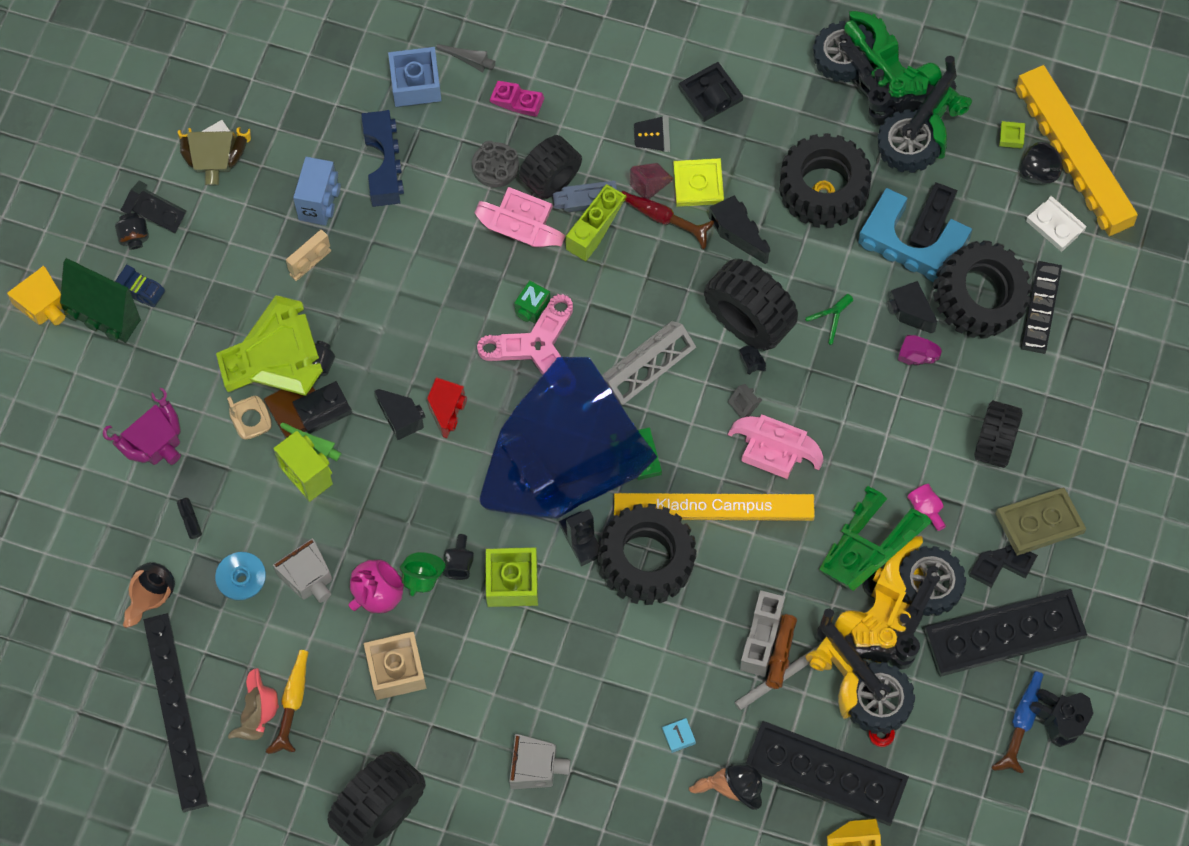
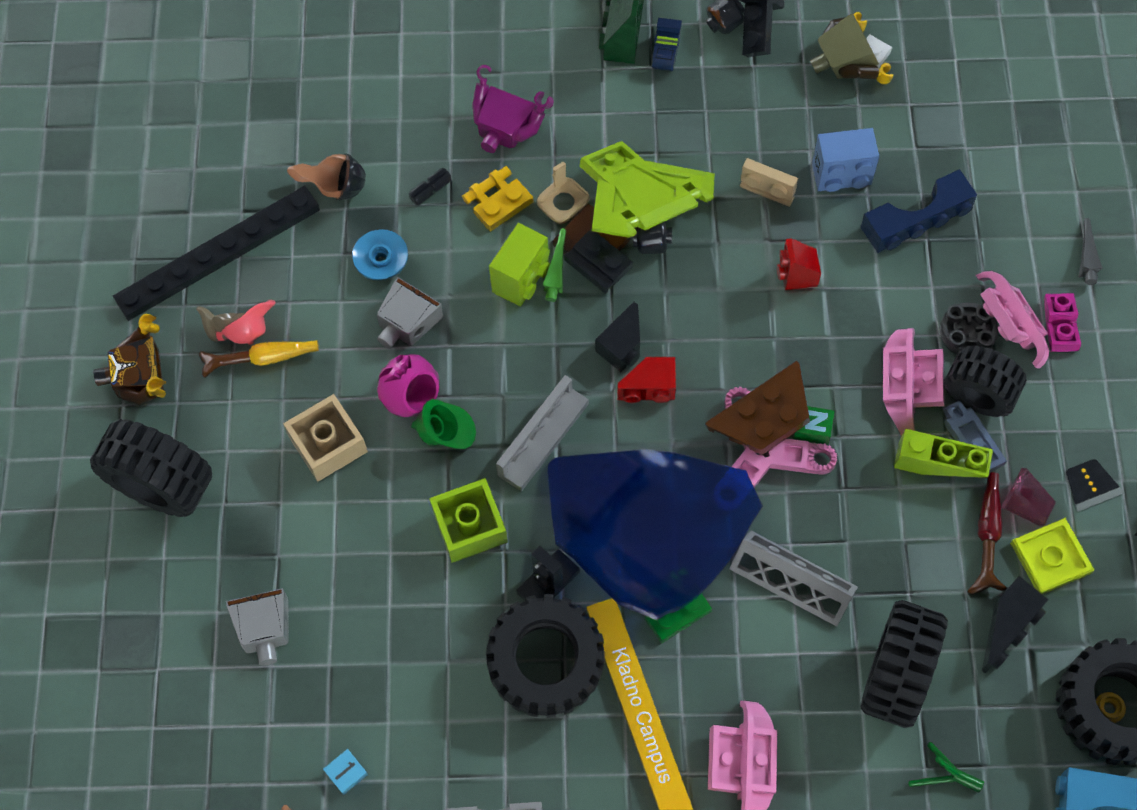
camera: 70 degrees right, 0 degrees up
medium blue brick [388,47,442,107] -> none
black piece [444,534,474,580] -> none
dark grey tile [728,384,762,418] -> none
black piece [739,345,766,375] -> none
none -> torso [93,314,166,406]
none -> yellow plate [462,166,534,232]
none -> light grey fence [496,375,589,492]
none -> reddish brown wing [705,361,810,455]
none -> red slope [777,238,821,290]
none -> bright pink plate [976,271,1049,369]

